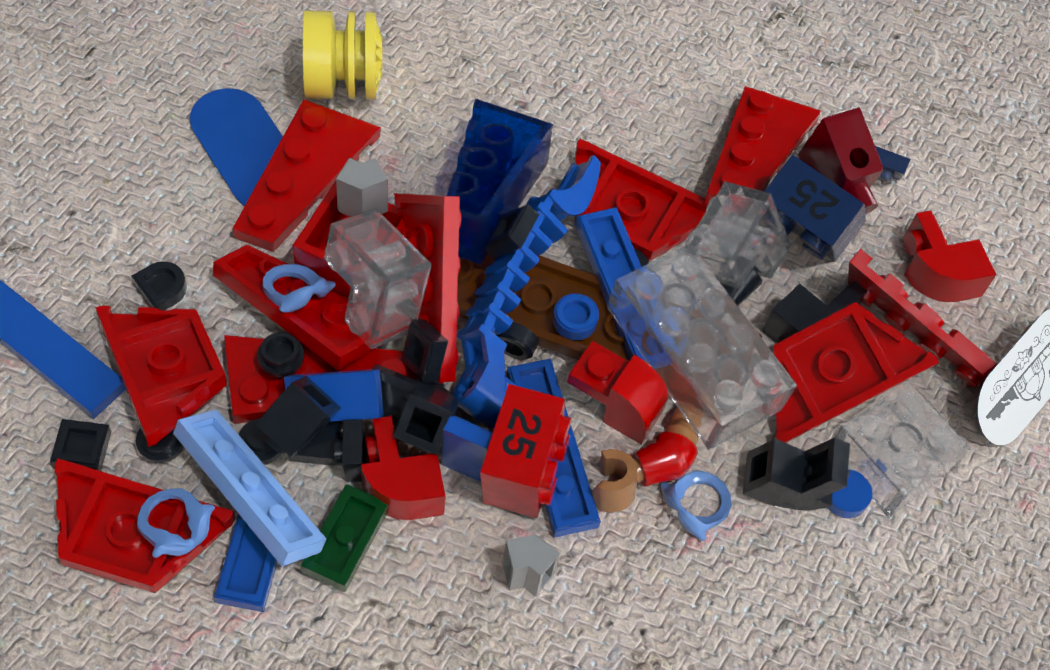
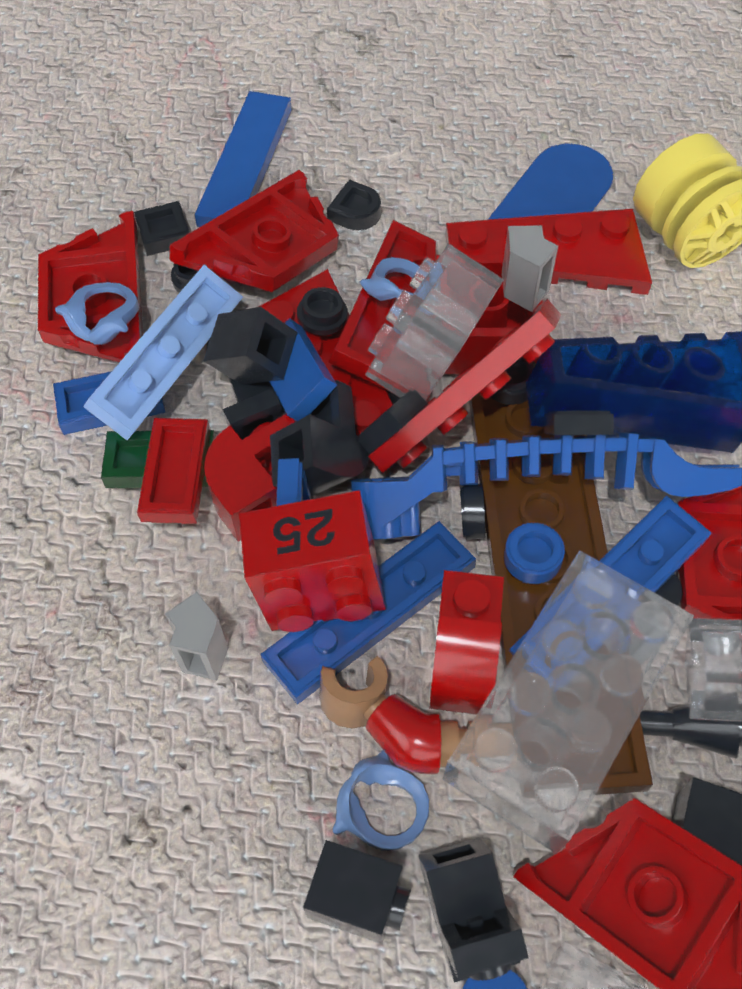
camera: 75 degrees right, 0 degrees up
none -> red tile [137,418,211,524]
none -> black brick [303,840,411,944]

